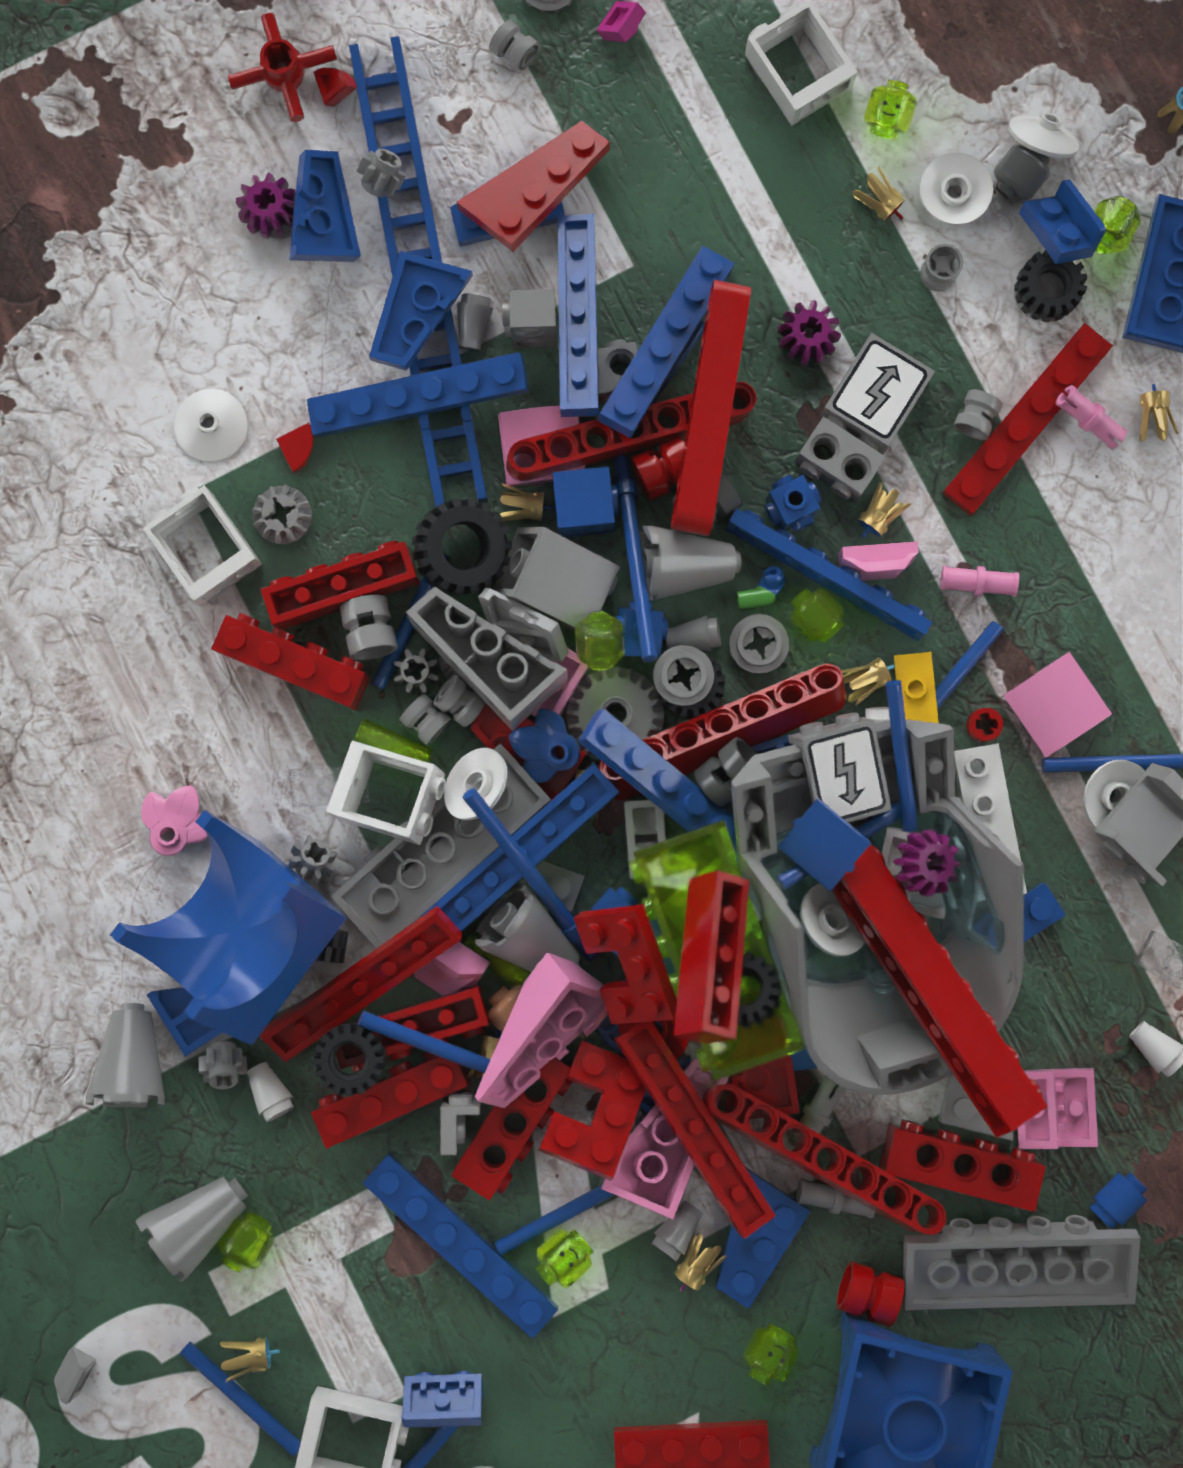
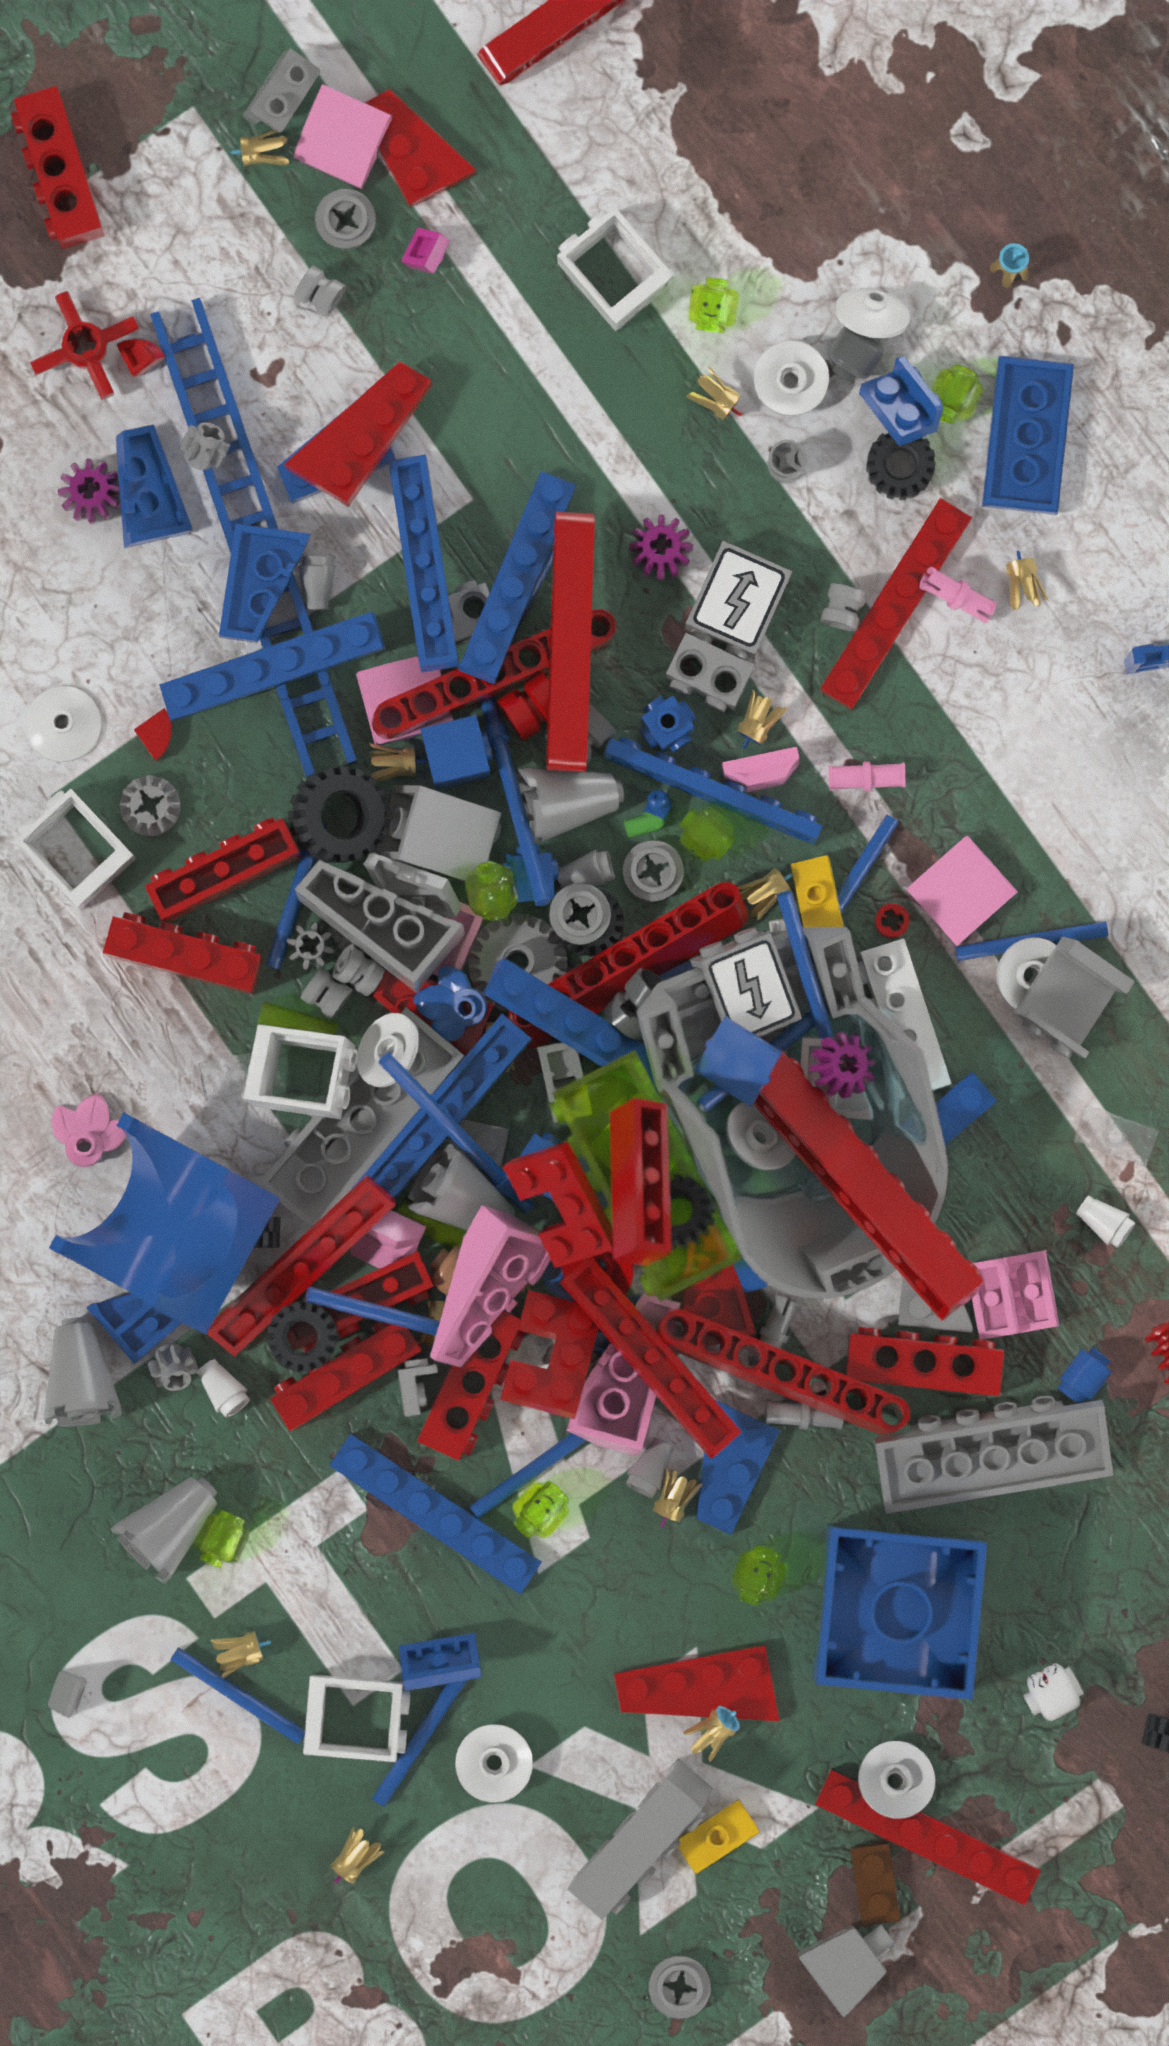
camera: 10 degrees left, 0 degrees up
light grey gear [288,835,337,885] -> none
light grey wheel [339,595,398,661] -> none
light grey brick [502,289,557,349] -> none
red wheel [836,1261,905,1328] -> none

